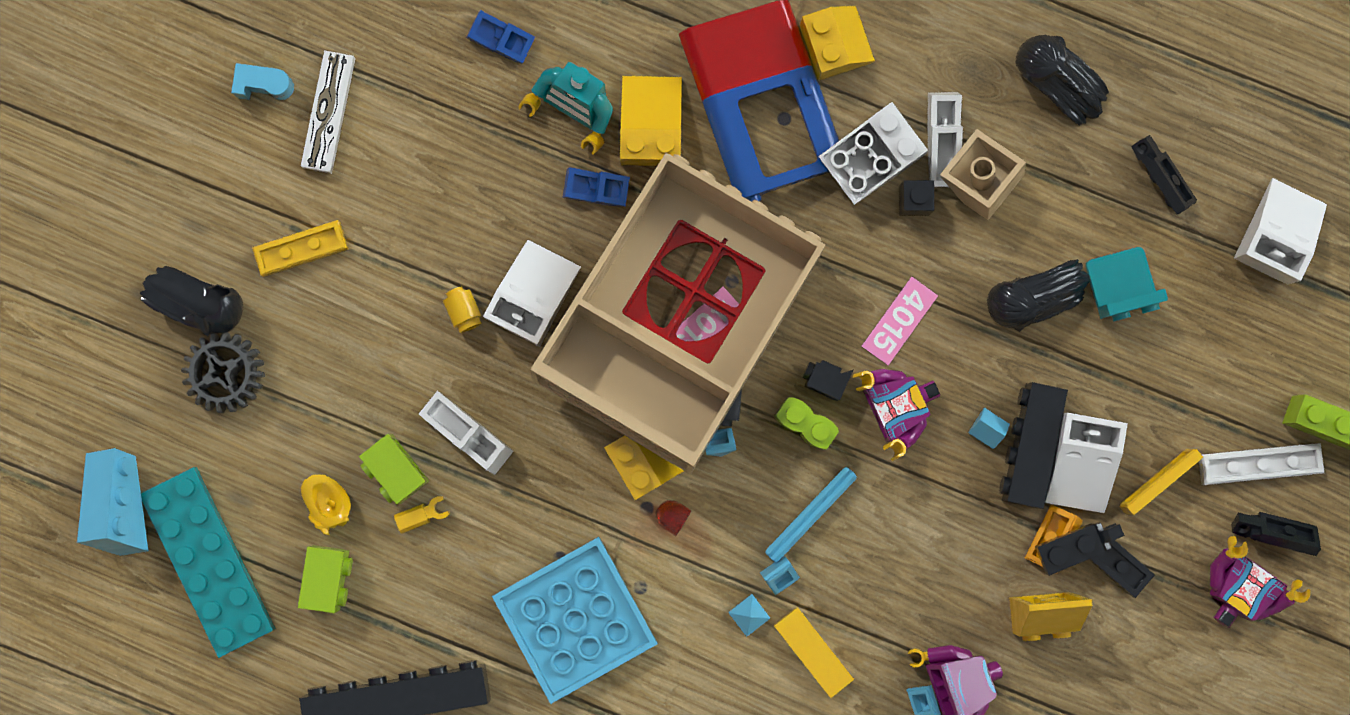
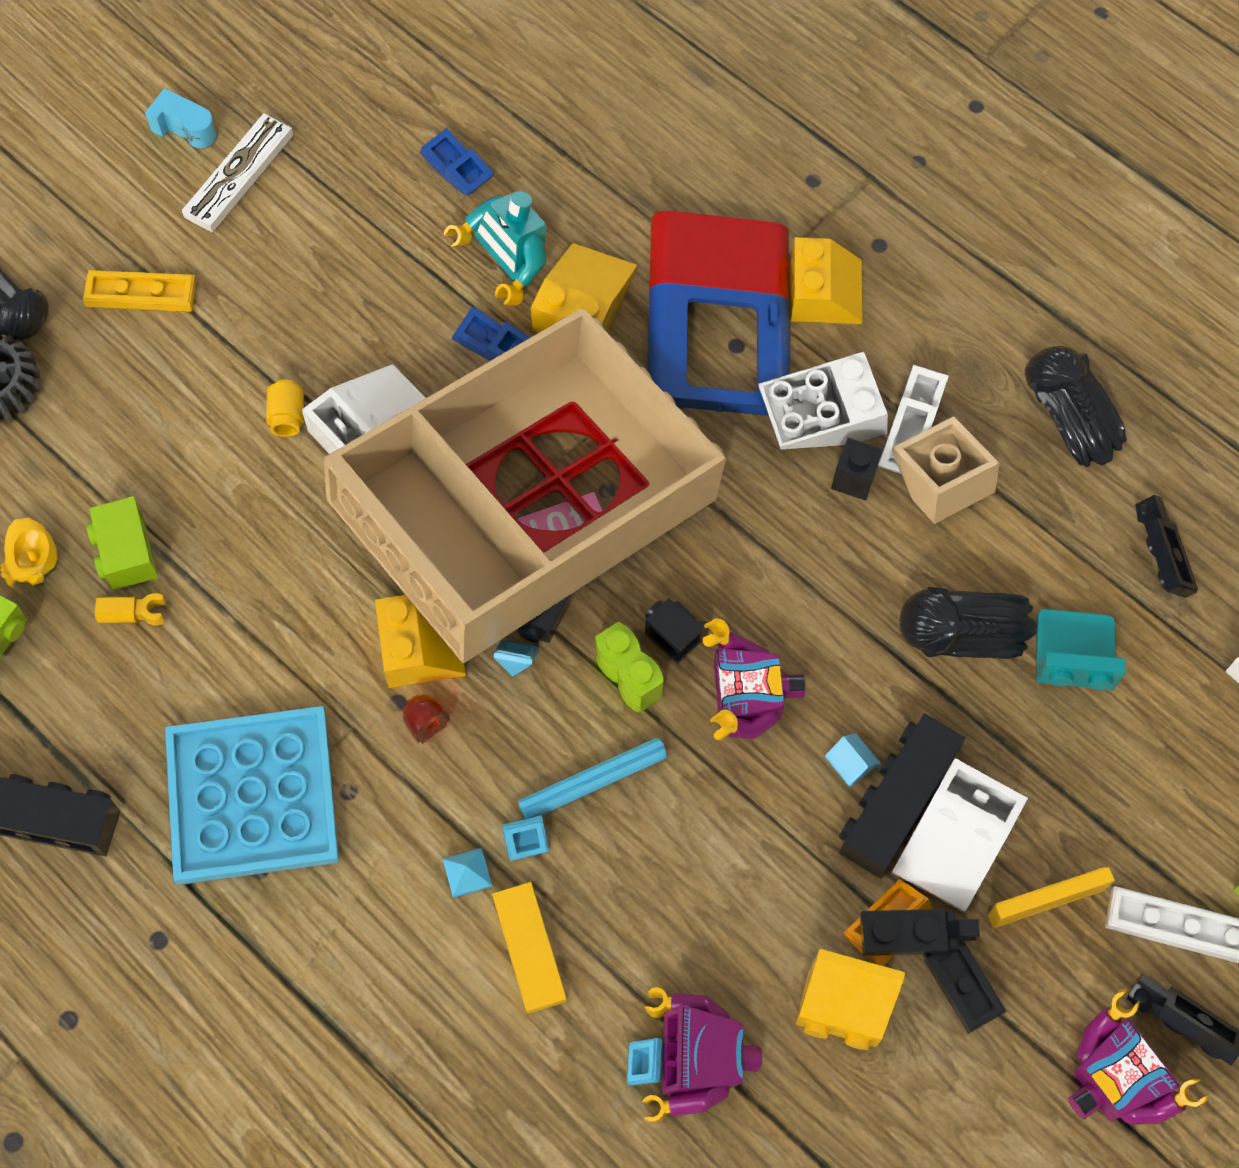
camera: 25 degrees right, 20 degrees down
white slope [419,391,513,475] -> none
bright pink sticker [862,277,938,365] -> none

